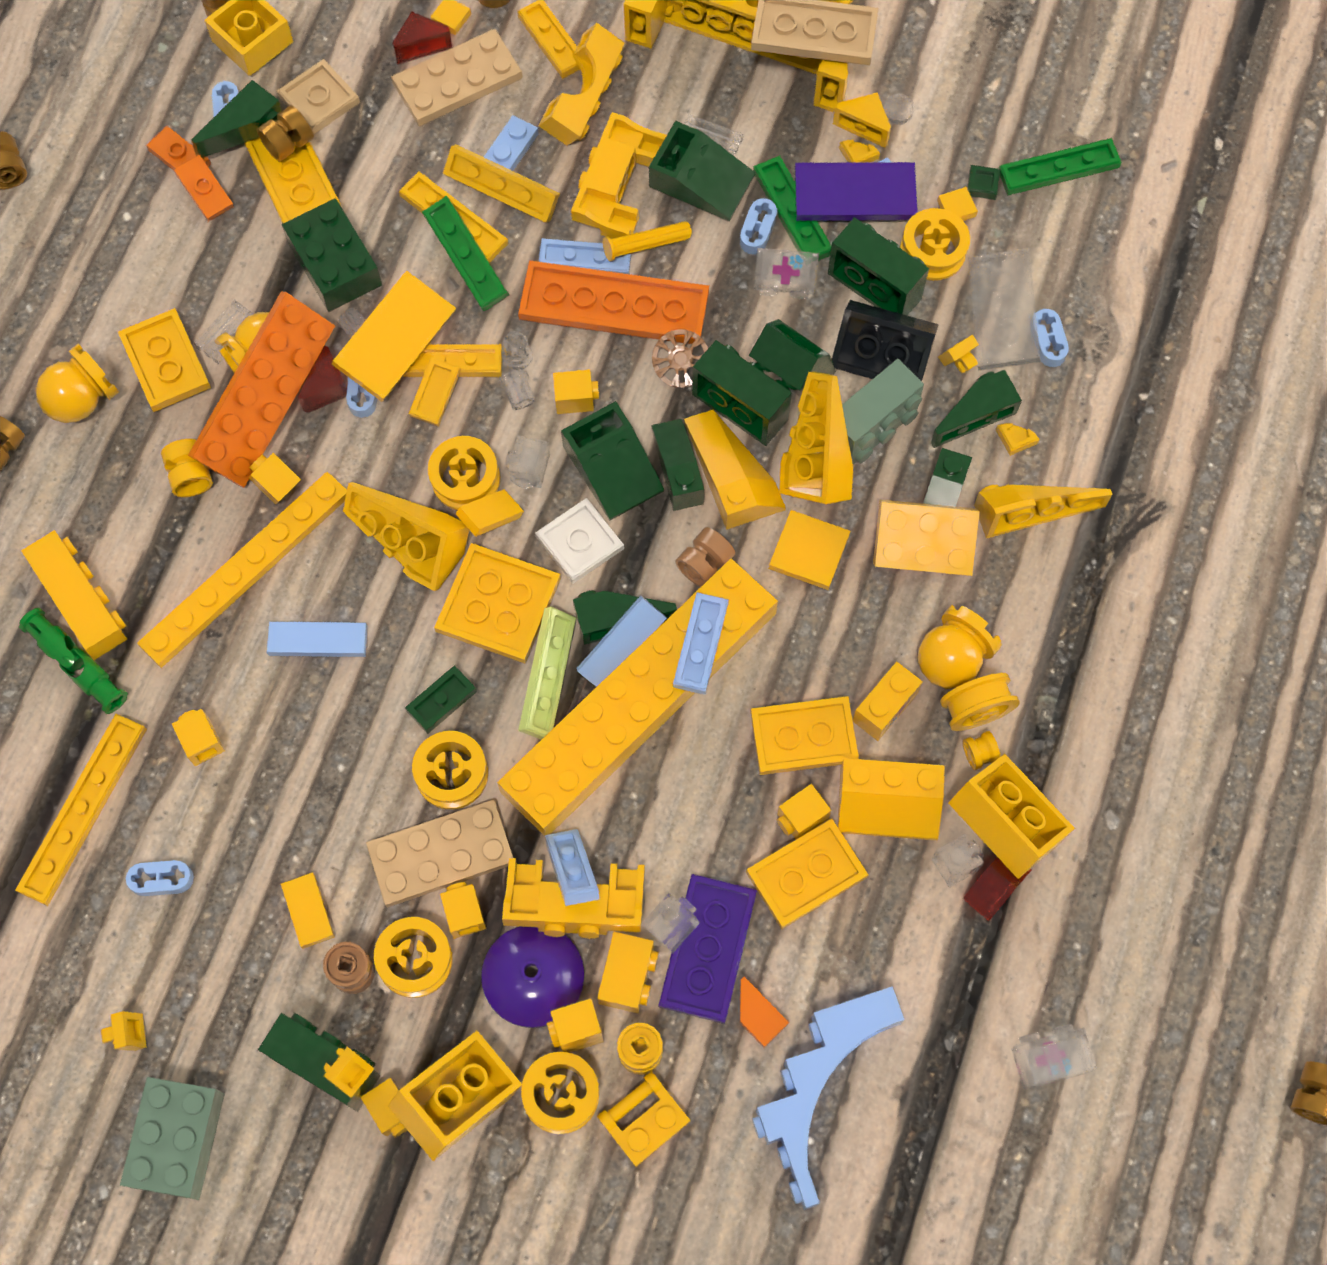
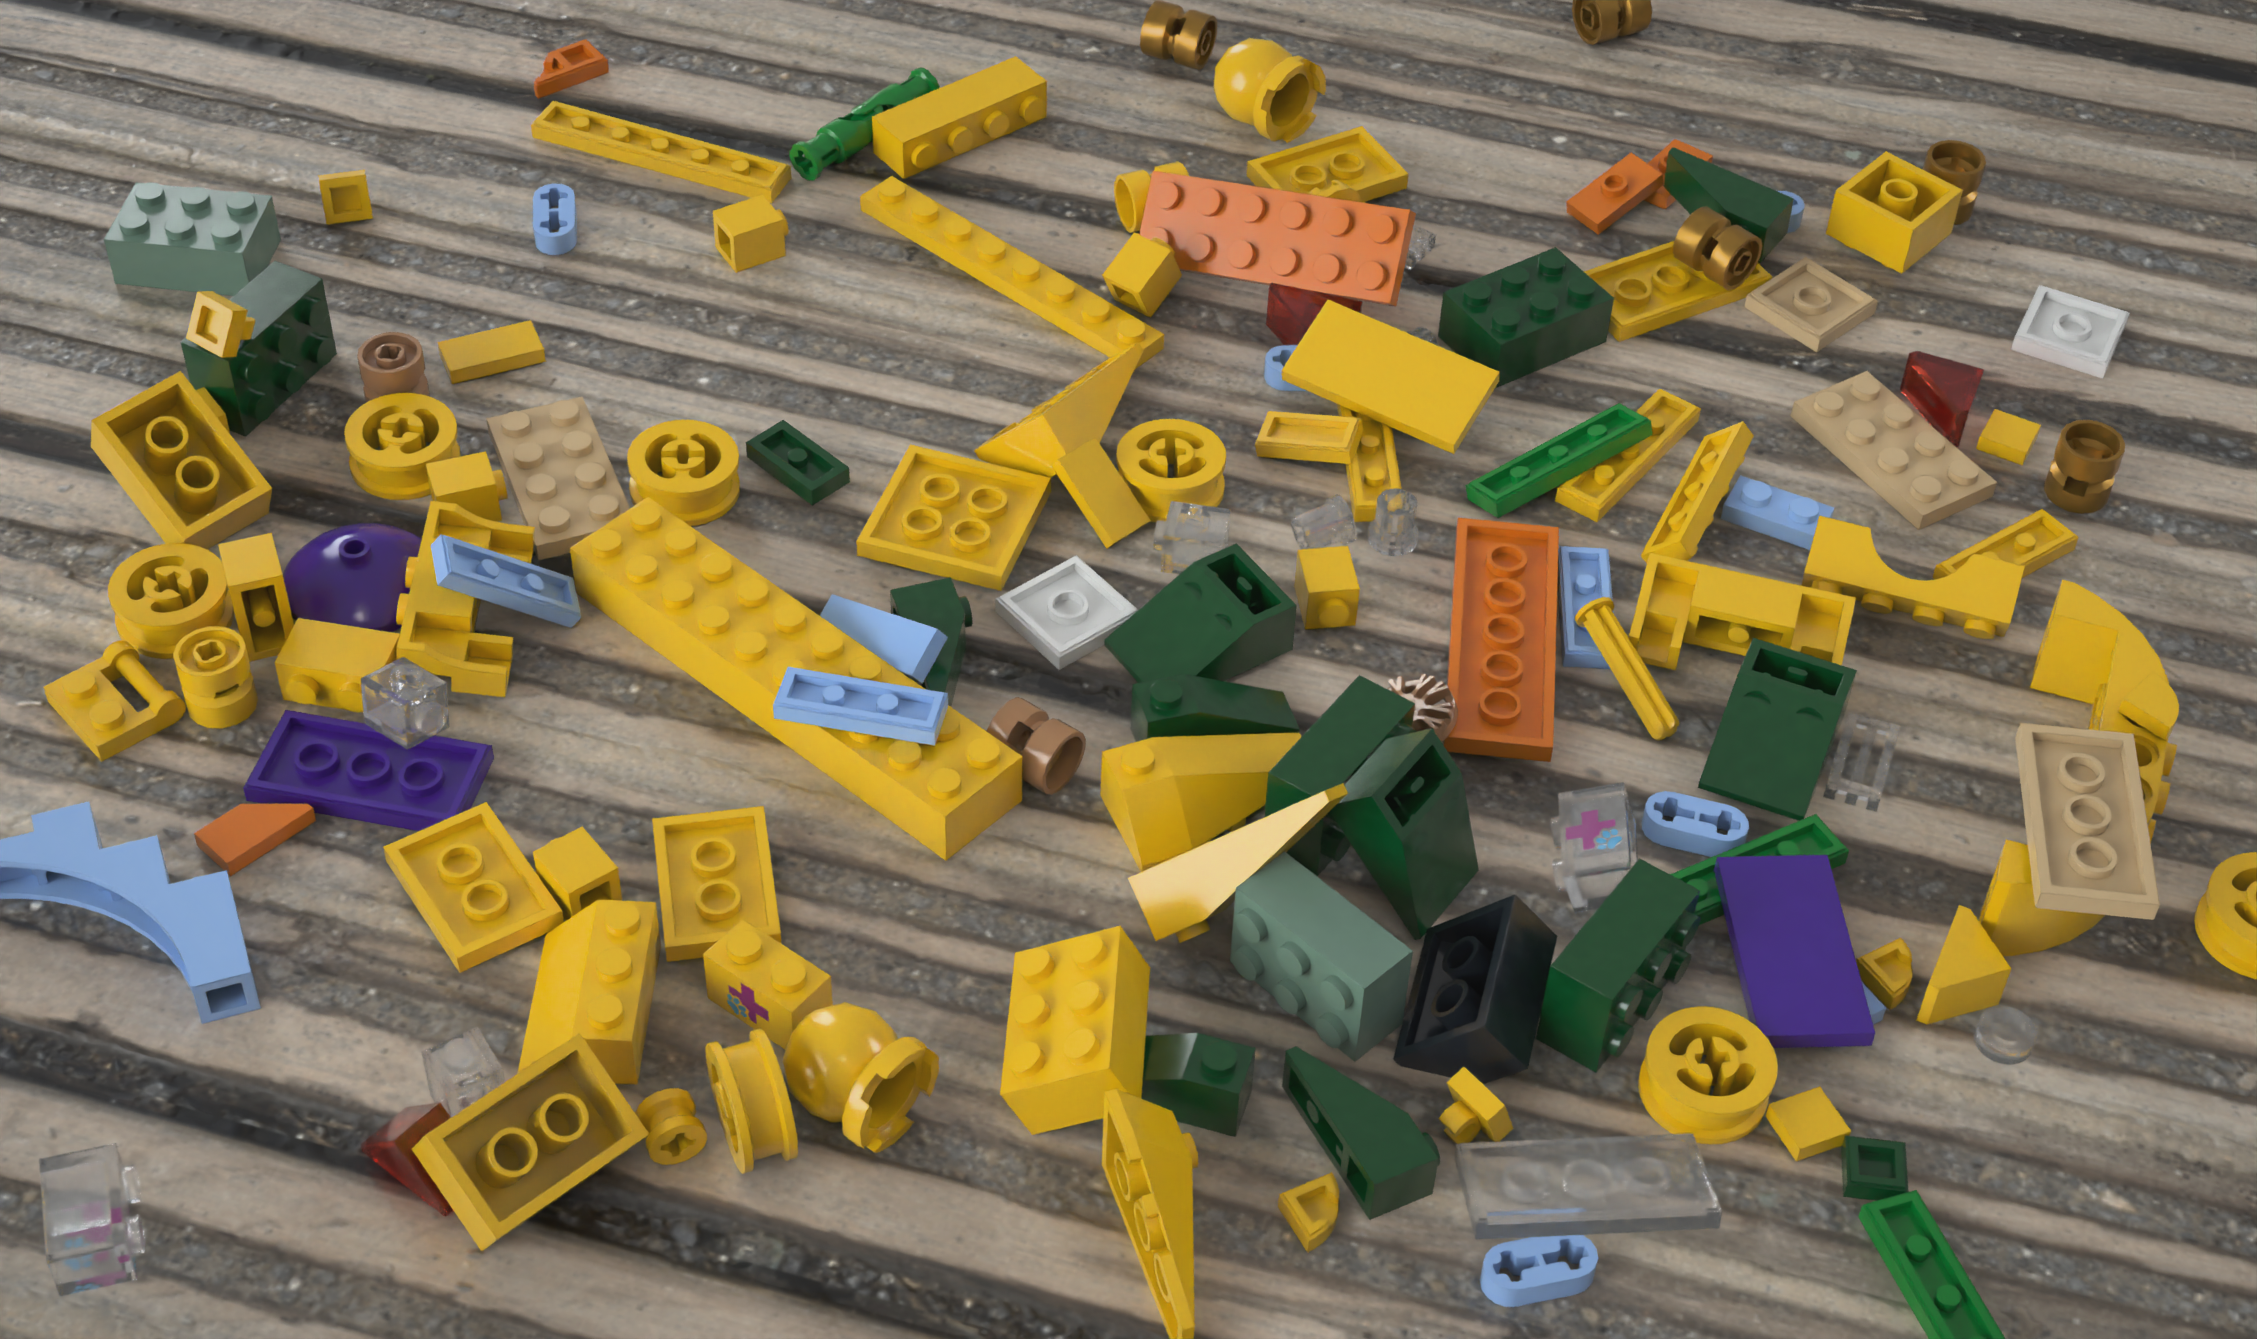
camera: 85 degrees right, 25 degrees down
light blue tile [267,622,368,657] -> none
yellowish green tile [518,607,576,740] -> none
yellow tile [768,510,851,590] -> none

